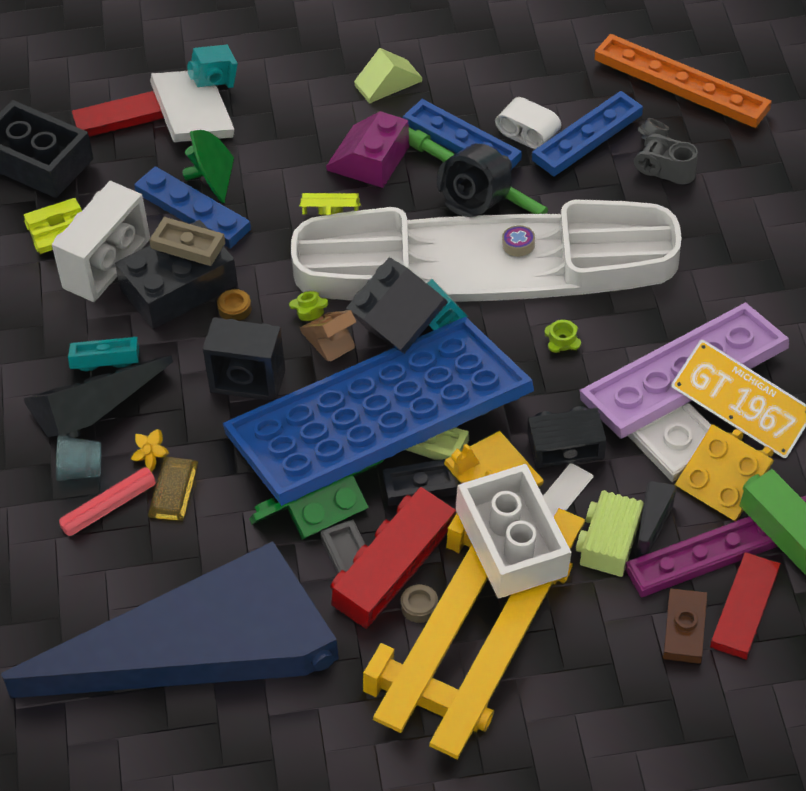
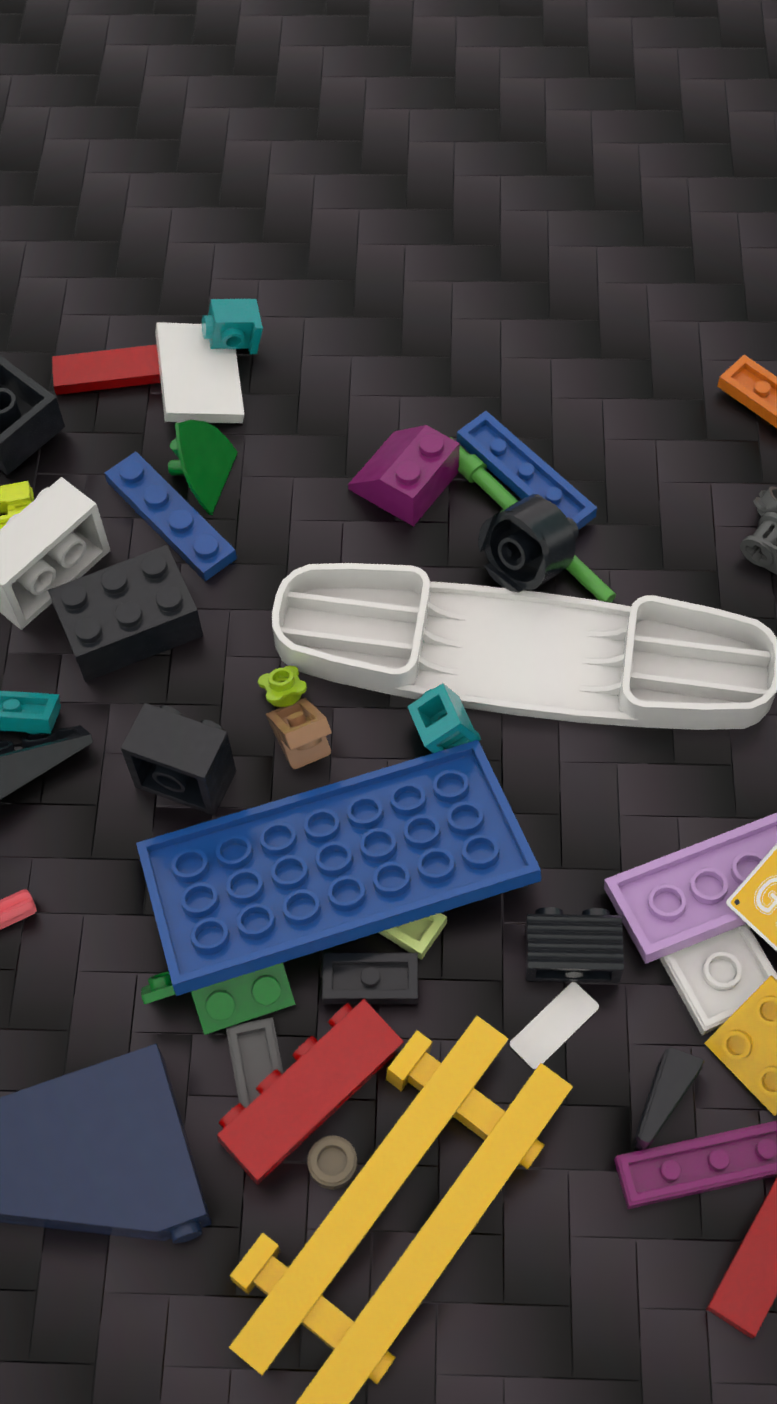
camera: 10 degrees right, 10 degrees up
yellow plant [131,429,169,472] -> none
clear yellow tile [148,457,198,521] -> none
dark tan plate [149,217,225,266] -> none
pearl gold tile [217,289,252,321] -> none
neon yellow piece [299,193,361,215] -> none
black slope [346,257,448,354] -> none
yellowish green slope [354,48,422,104] -> none
yellow plate [444,431,544,487] -> none
white brick [456,464,572,599] -> none
white beam [495,97,562,149] -> none
tile [502,225,535,257] -> none
blue plate [532,91,643,177] -> none
lime plate [545,320,581,353] -> none
yellowish green brick [576,490,644,577] -> none
reddish brown plate [663,588,707,663] -> none

